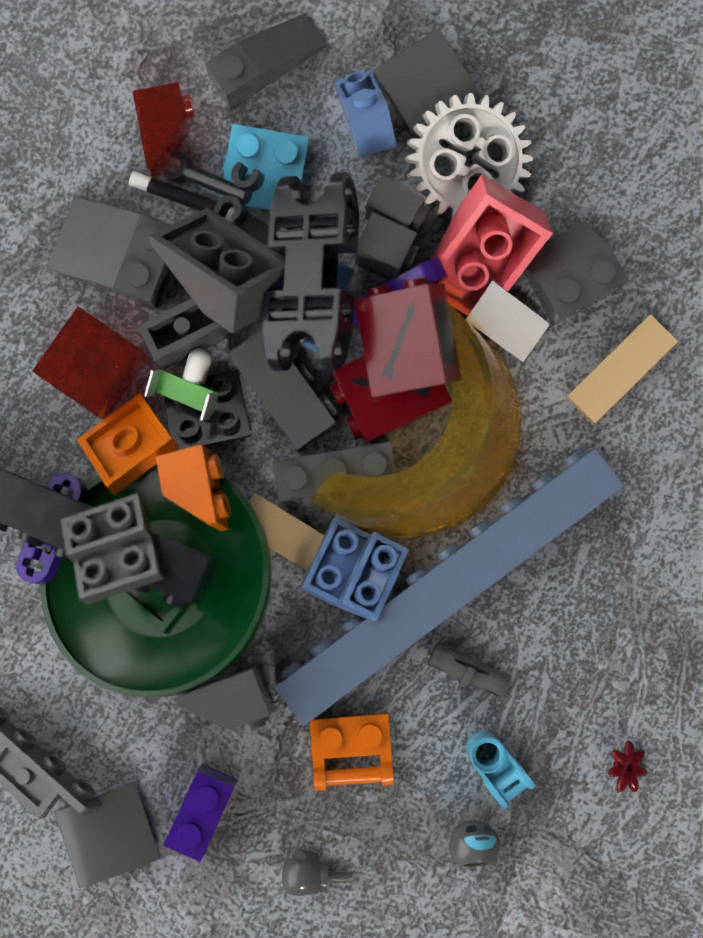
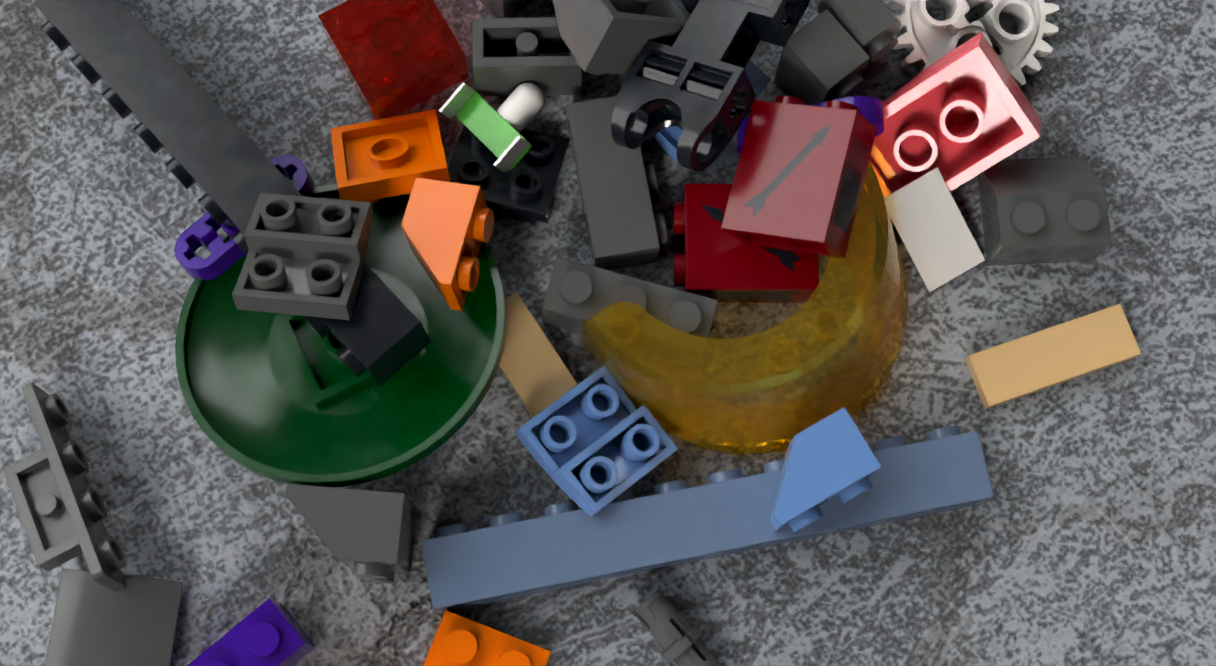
camera: 20 degrees right, 10 degrees down
none -> medium blue slope [769,407,881,533]

